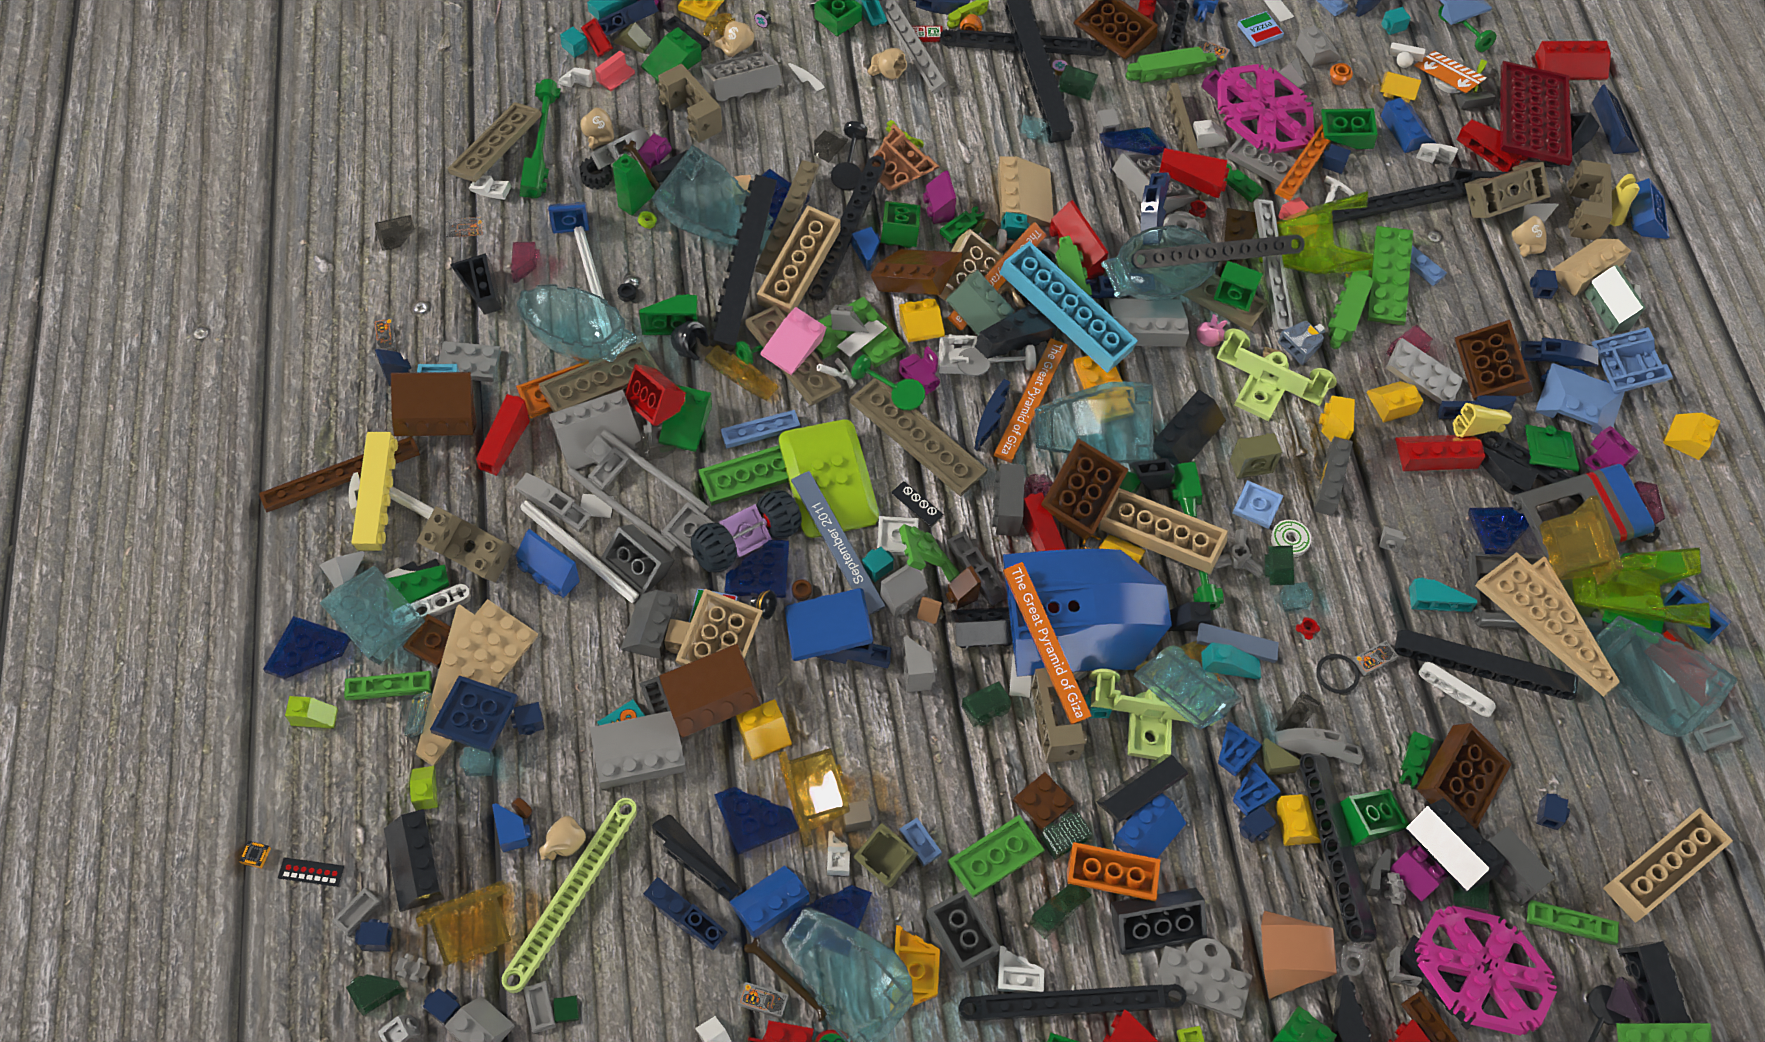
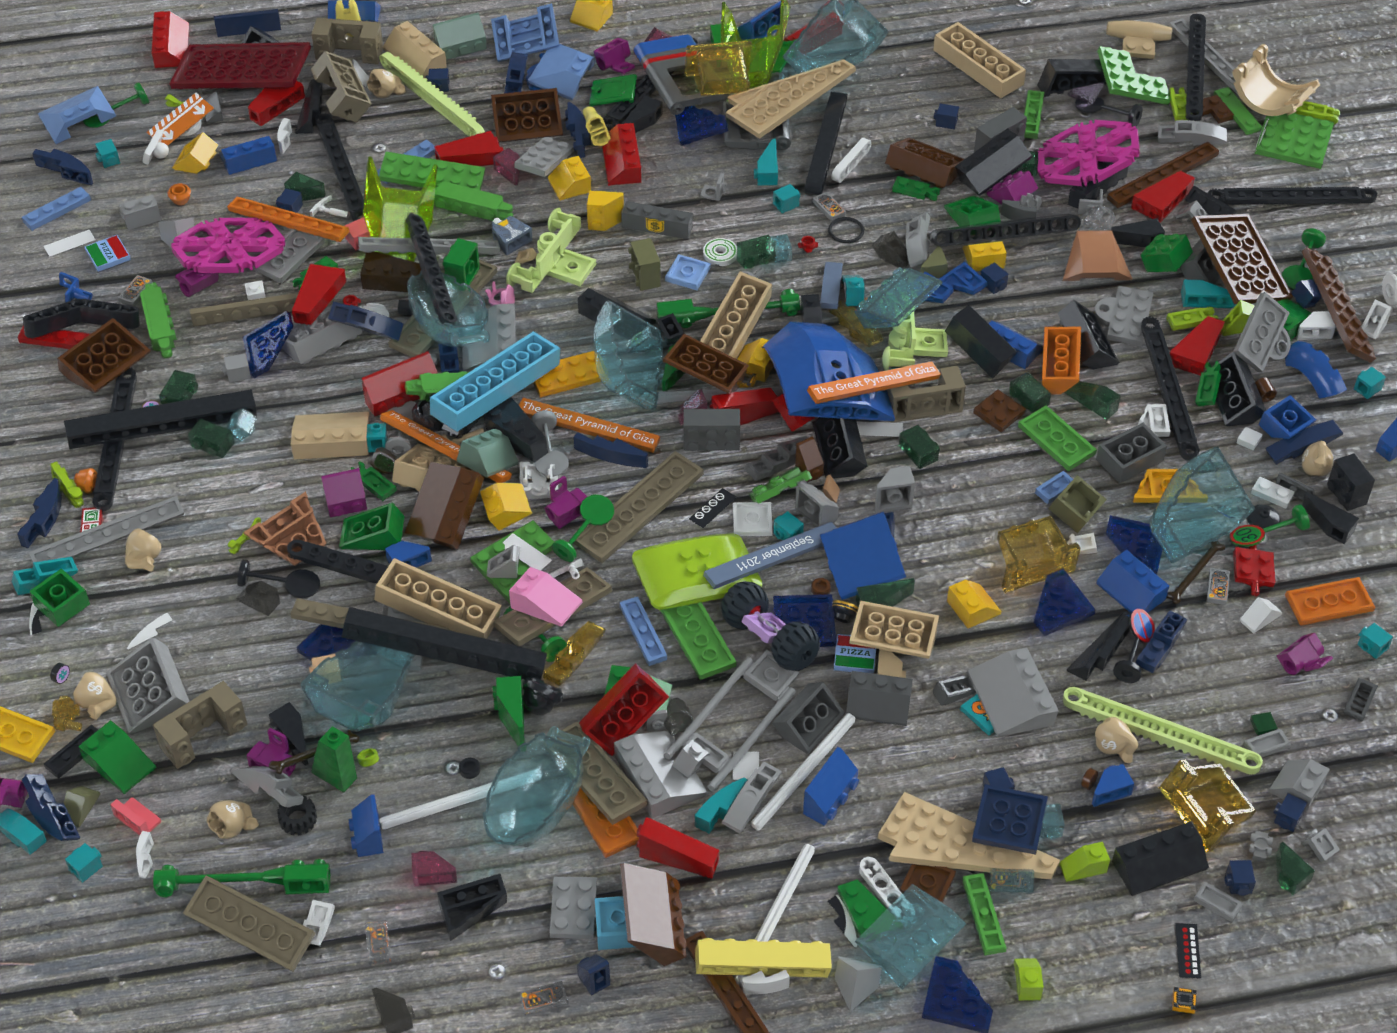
camera: 90 degrees left, 10 degrees down
dark tan plate [416,506,515,583] -> none
red tile [581,18,613,58] -> none
reddish brown slope [659,643,762,738] -> none
green slope [1321,108,1378,149] -> none
none -> clear green brick [188,419,235,458]
none -> clear green slope [284,172,326,201]
none -> yellowish green gear [379,52,485,136]
none -> red slope [434,131,505,166]
none -> teal slope [695,778,748,834]
none -> teal brick [773,184,801,214]
none -> clear green slope [855,578,915,607]
none -> piece [1113,609,1155,683]

